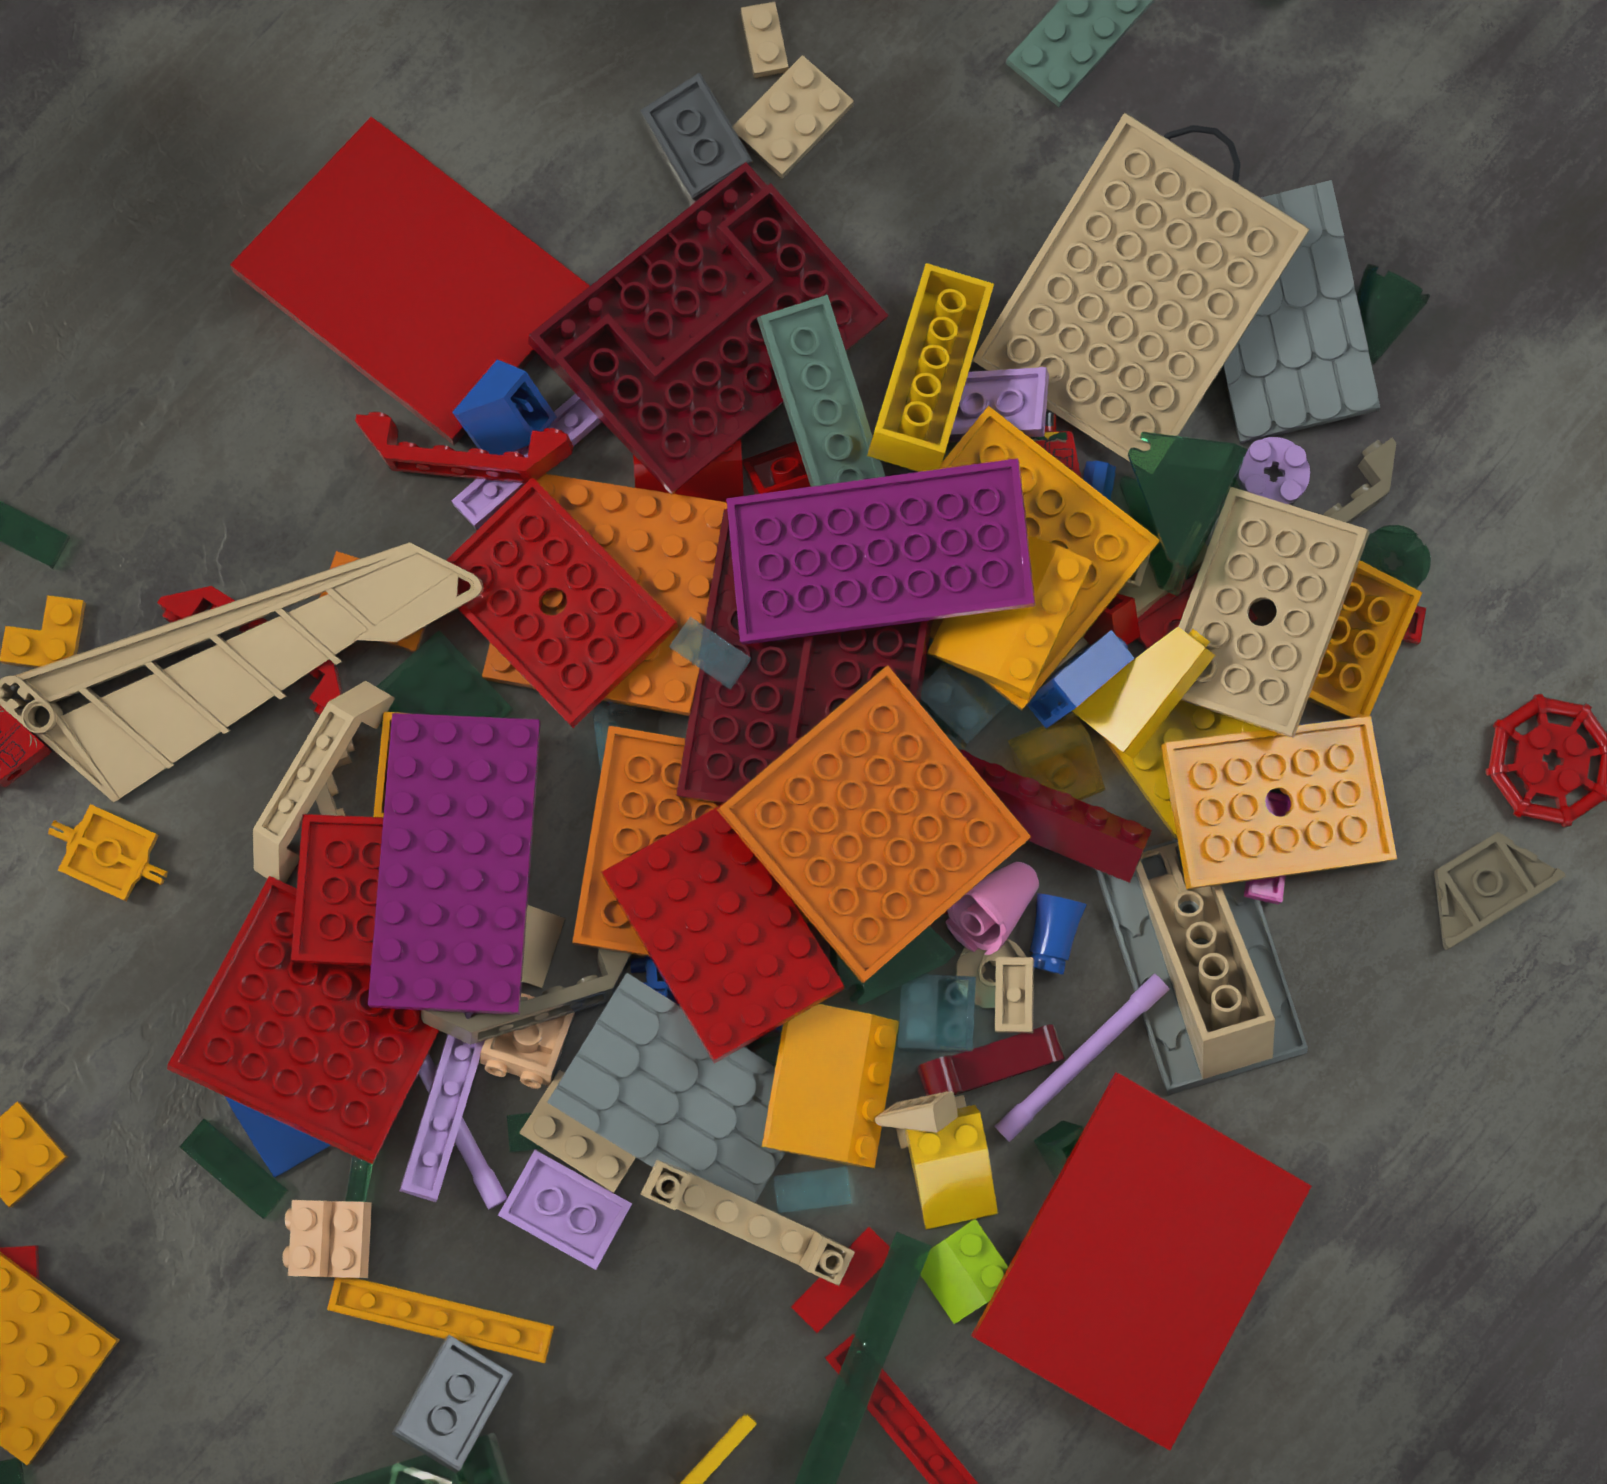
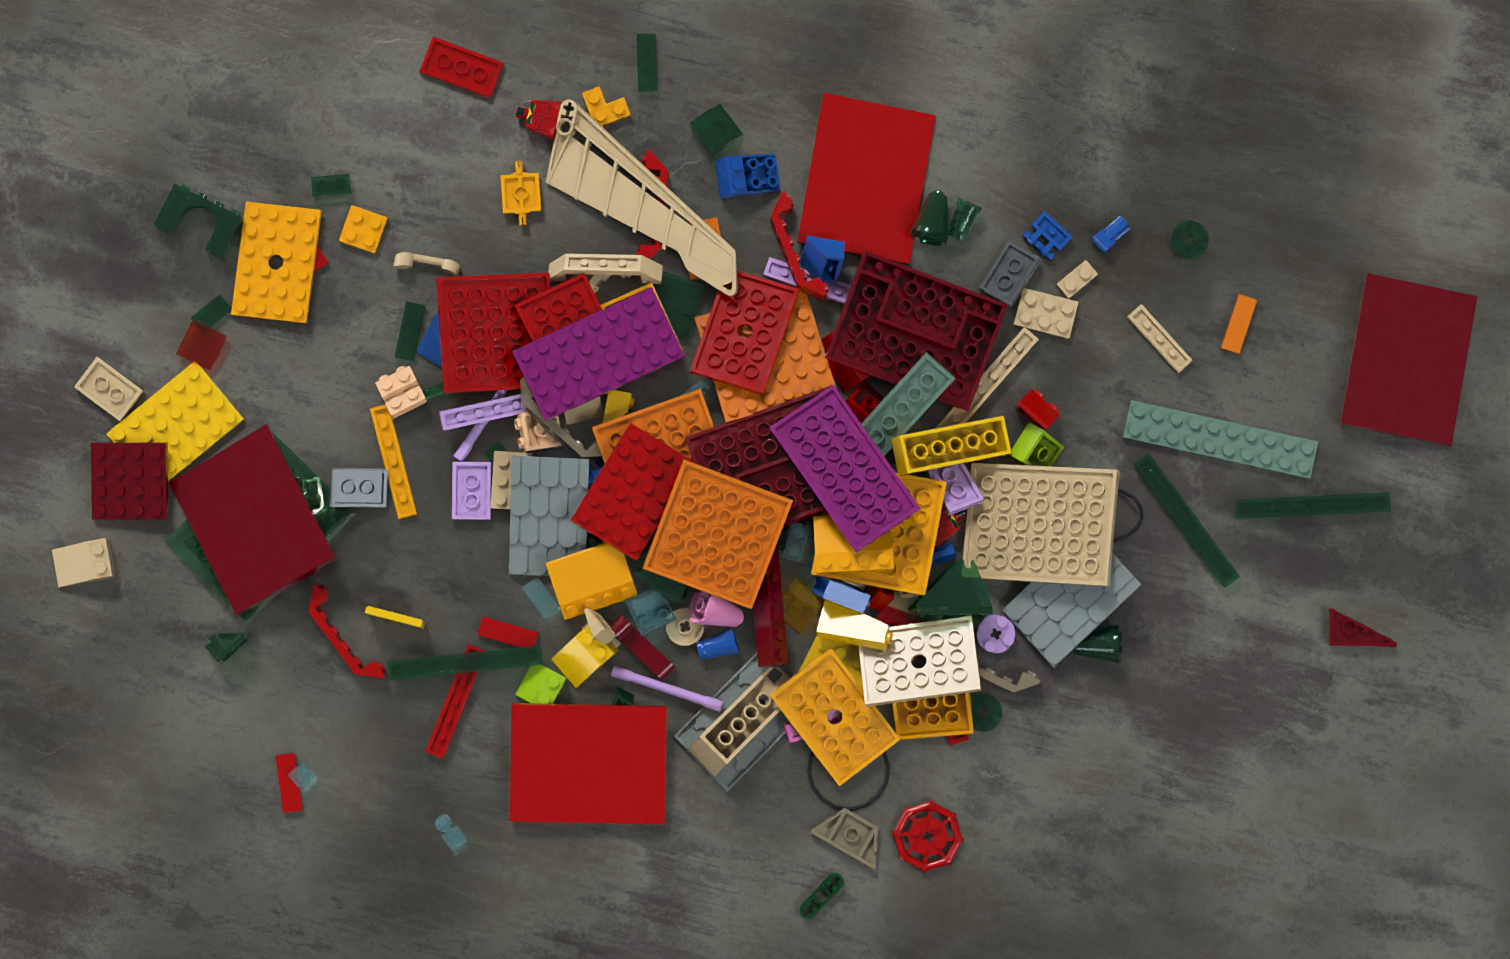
camera: 65 degrees right, 5 degrees up
tan slope [641,1160,855,1286] -> none
clear light blue plate [669,617,752,690] -> none
tan plate [995,957,1034,1033] -> none
none -> tan piece [393,252,461,276]
none -> yellow slope [603,390,635,423]
none -> clear green slope [690,104,743,157]
none -> blue slope [715,154,781,199]
none -> dark green beam [800,873,844,919]
none -> black piece [807,751,890,811]
none -> clear green cone [910,190,948,246]
none -> tan plate [935,327,1039,429]
none -> clear green plant [947,198,982,242]
none -> lime slope [1008,423,1064,467]
none -> red slope [1015,389,1060,431]
none -> blue plate [1022,211,1073,261]
none -> clear green plate [1133,453,1240,588]

